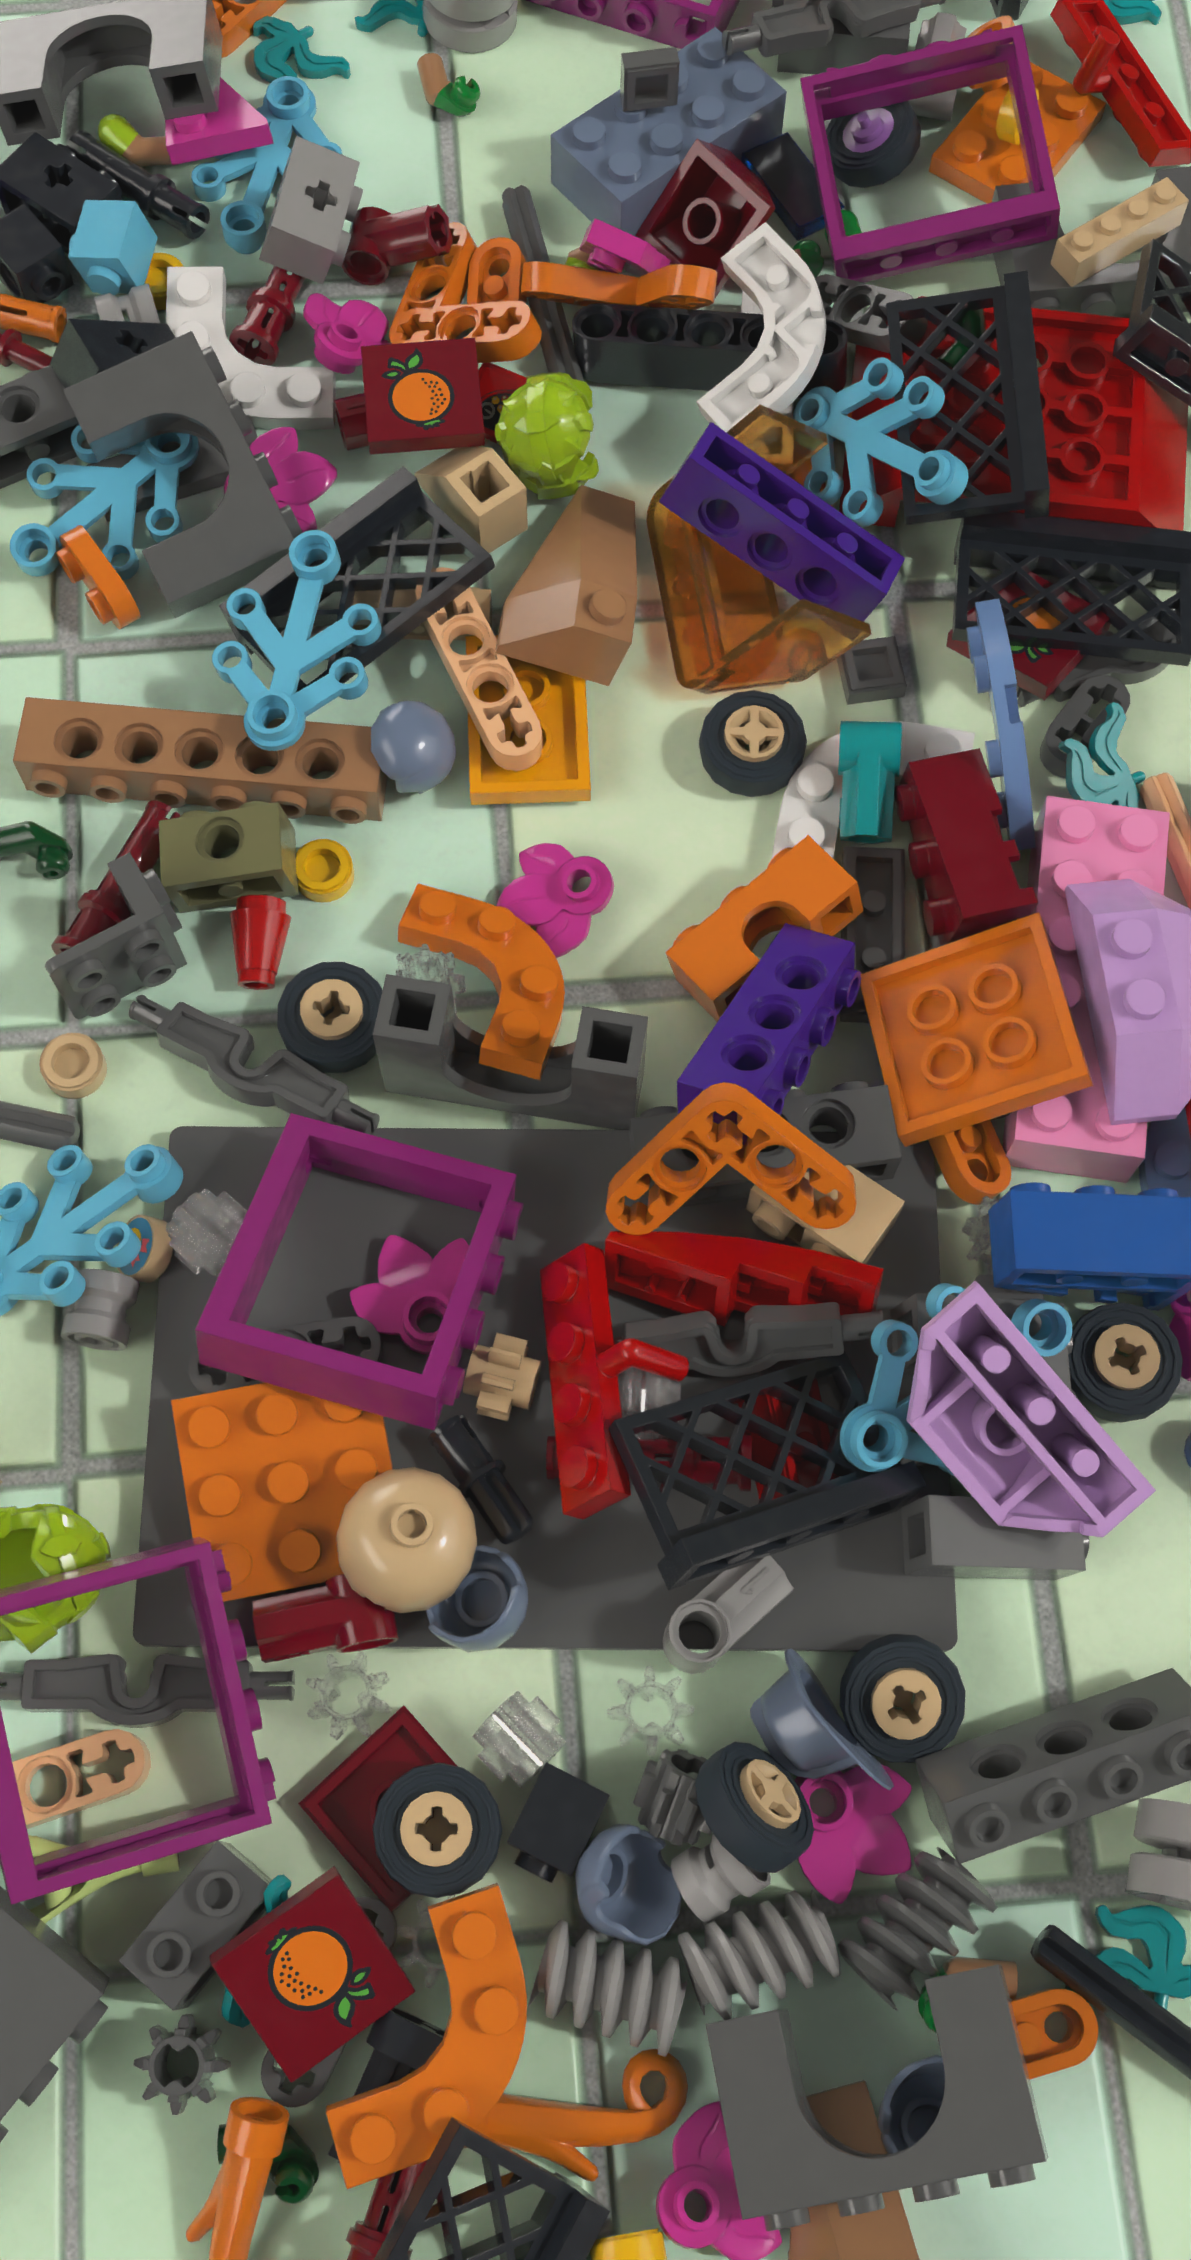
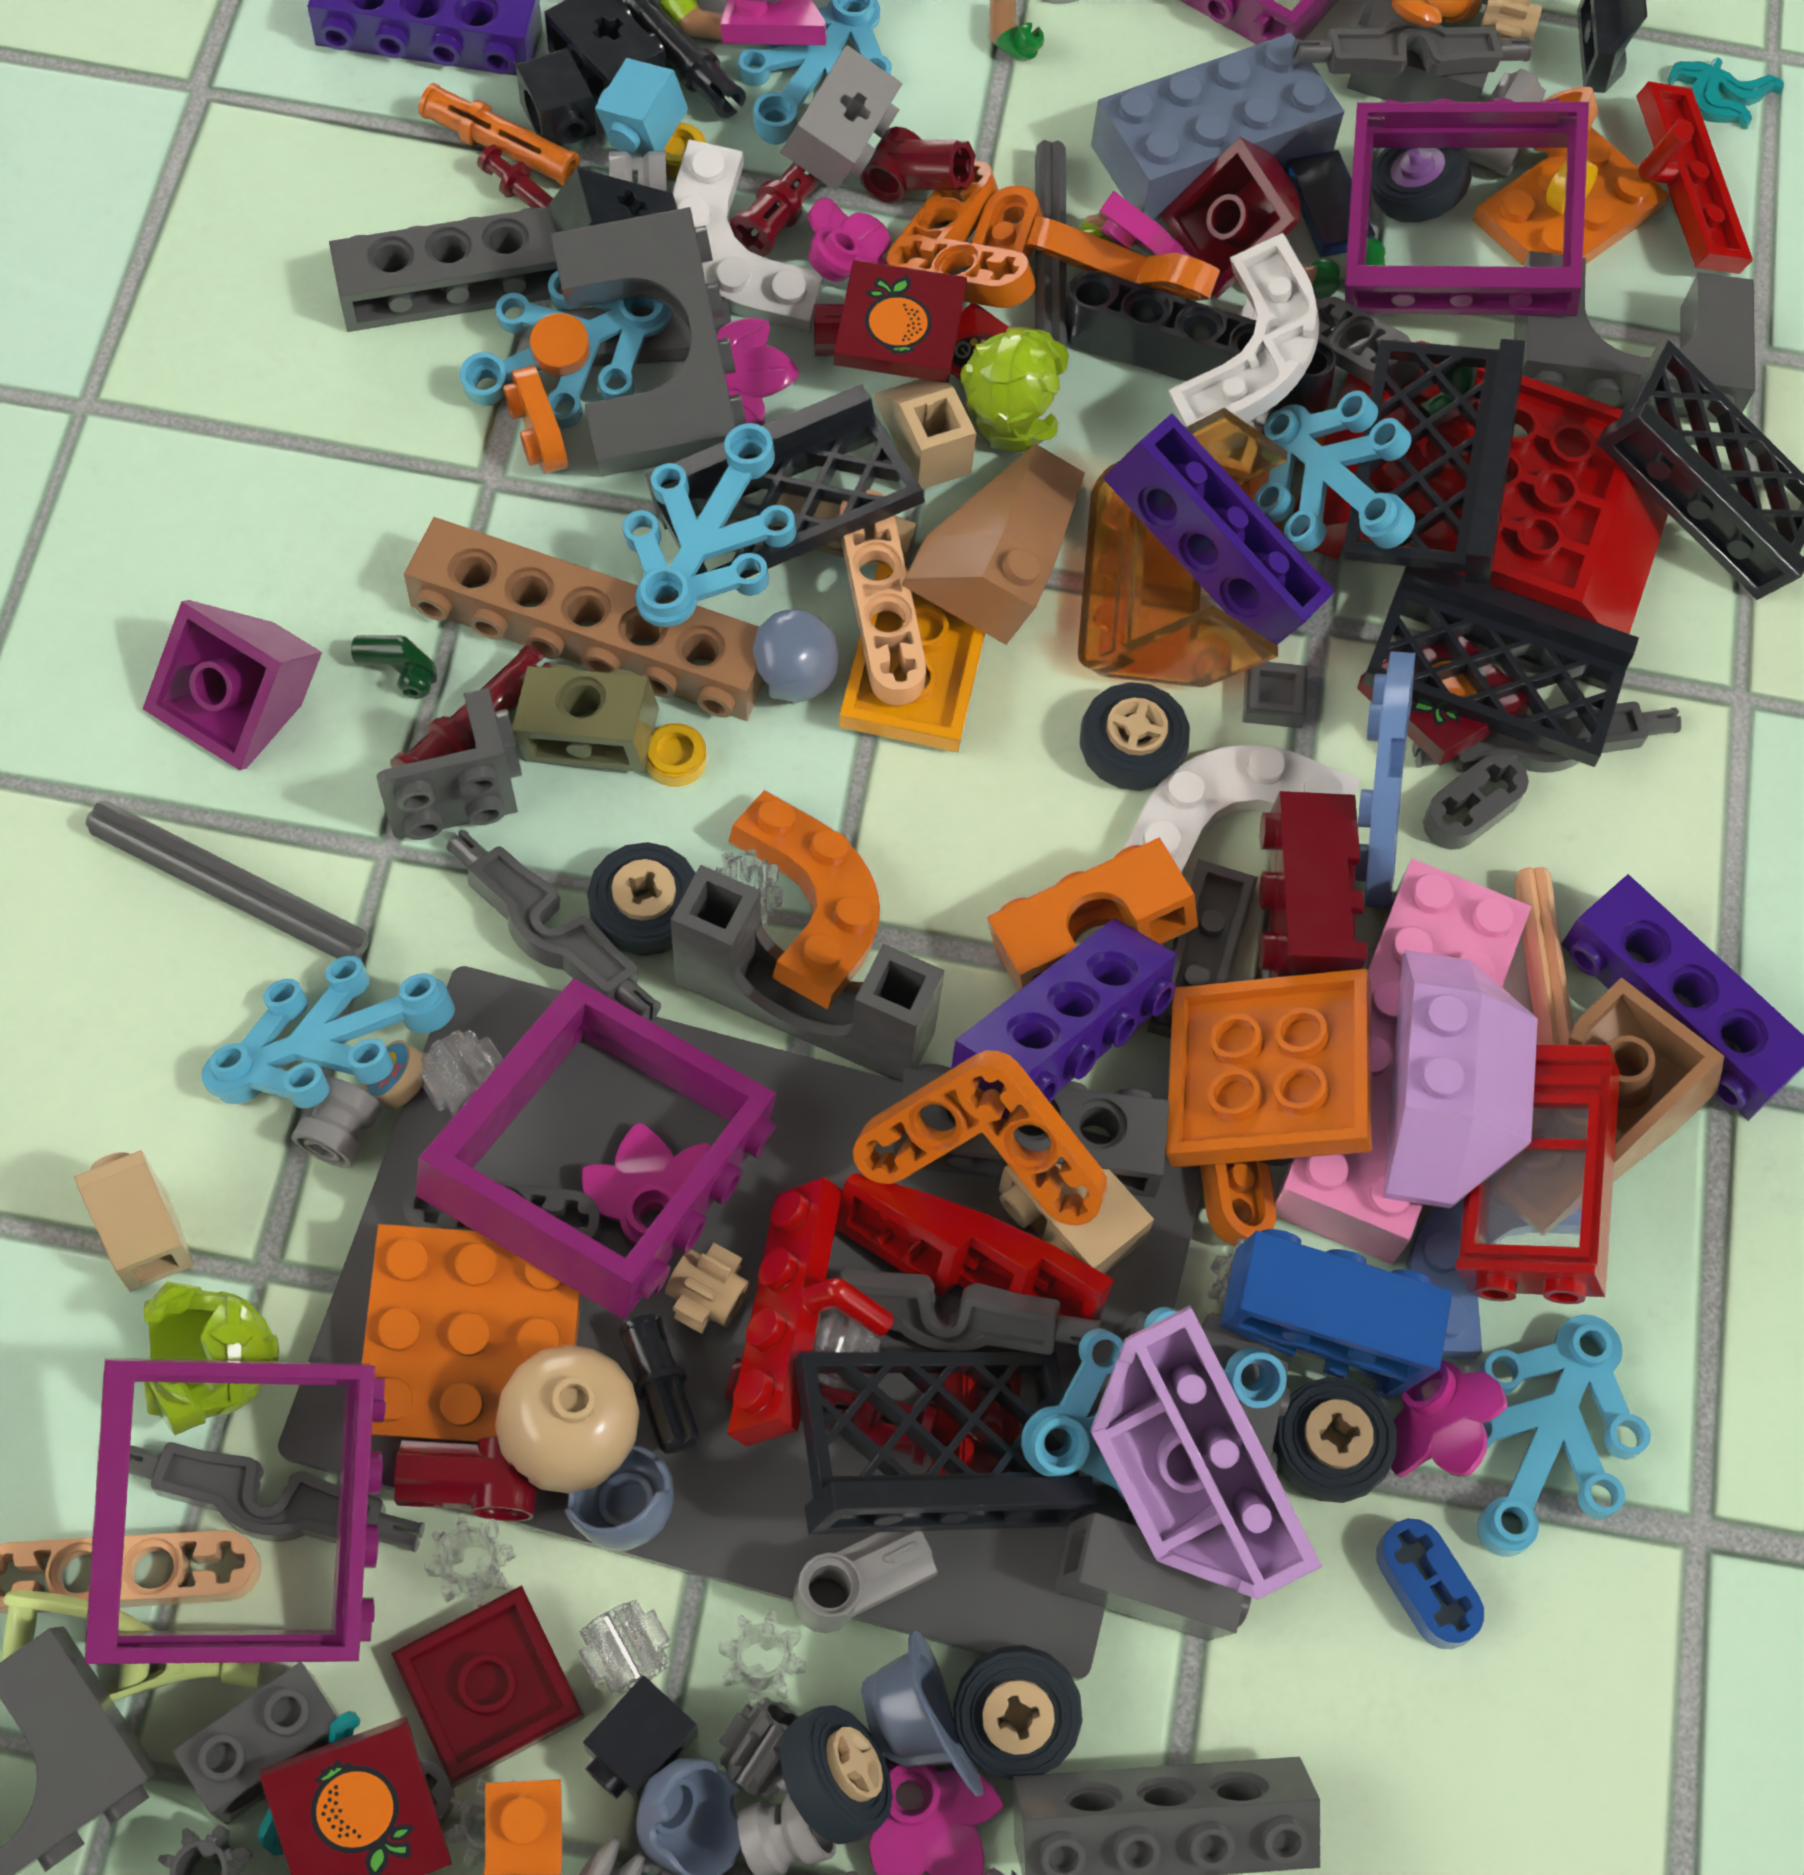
camera: 10 degrees right, 5 degrees down
tan tile [39,1033,107,1099] -> none
red cone [229,895,292,990] -> none
black wheel [373,1763,502,1898] -> none
dark pink plate [496,843,614,958] -> none
dark grey tile [620,47,680,112] -> none
teal piece [838,721,902,844] -> none
tan piece [1050,177,1189,287] -> none
teal piece [1058,702,1146,808] -> none
none -> orange tile [530,313,590,376]

